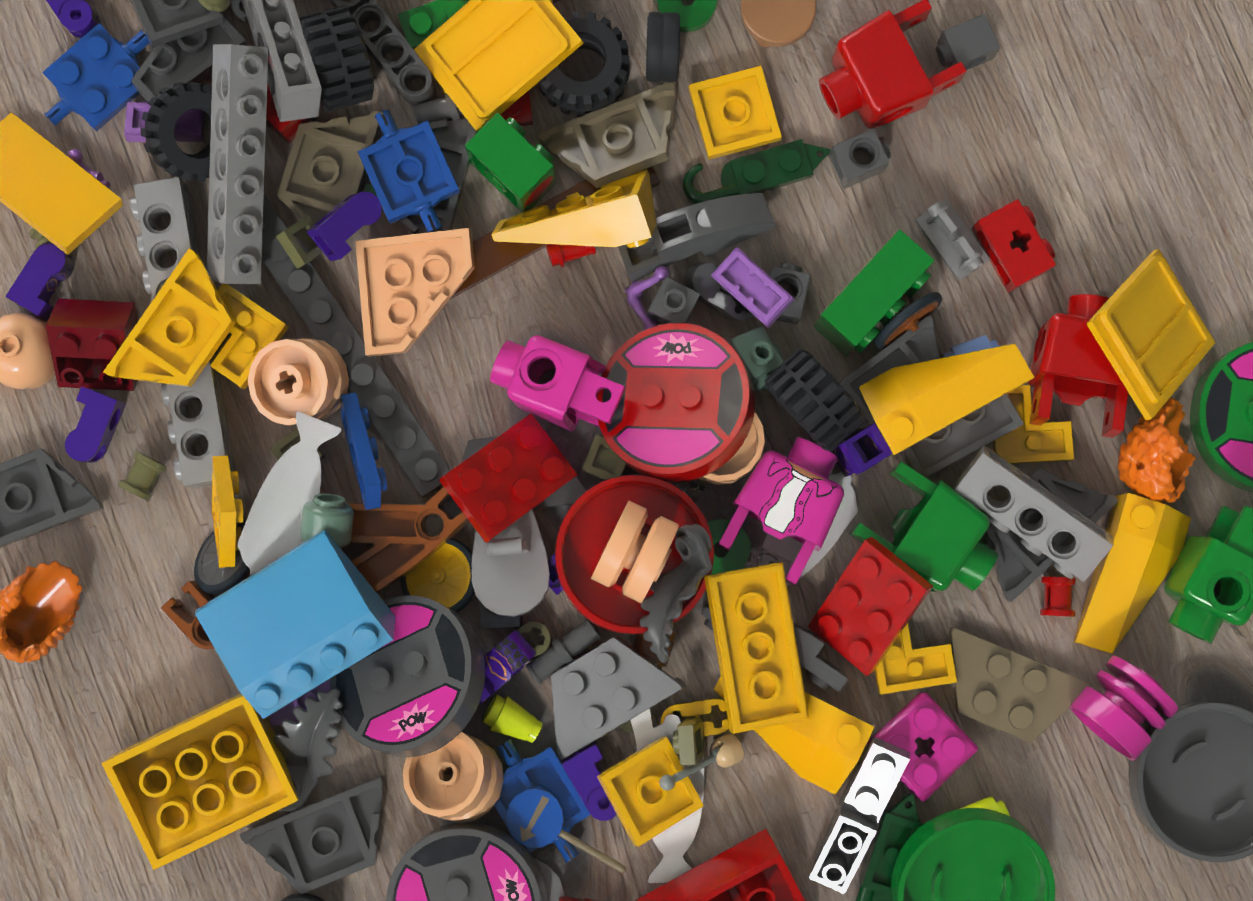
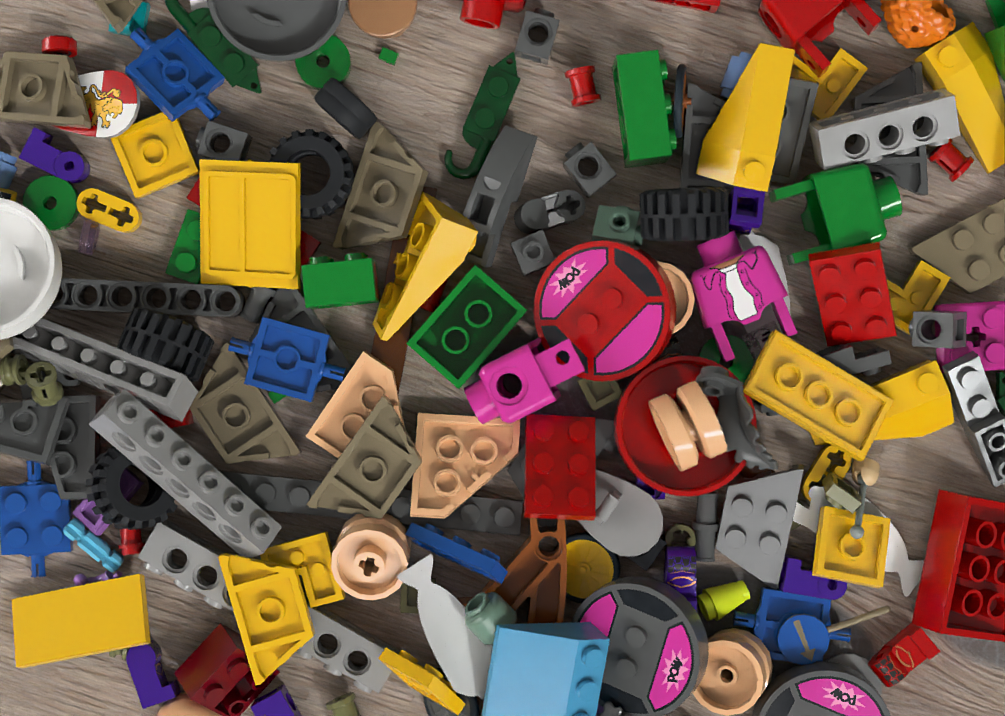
camera: 45 degrees left, 5 degrees up
olive plate [276,215,323,269] -> none
dark purple leg [306,192,382,261] -> none
medium lavender piece [625,265,669,330] -> none
yellow plate [688,66,782,160] -> none
medium lavender plate [711,247,795,328] -> none
light grey hinge [915,198,990,281] -> none
none -> medium azure axle [63,518,124,573]
none -> red pin [118,529,145,555]
none -> dark tan wing [306,395,423,519]
none -> green piece [378,47,399,66]
none -> green brick [406,265,528,389]
none -> light nougat plate [410,413,520,519]
none -> red bush [565,65,602,107]
none -> dark grey brick [909,310,967,348]

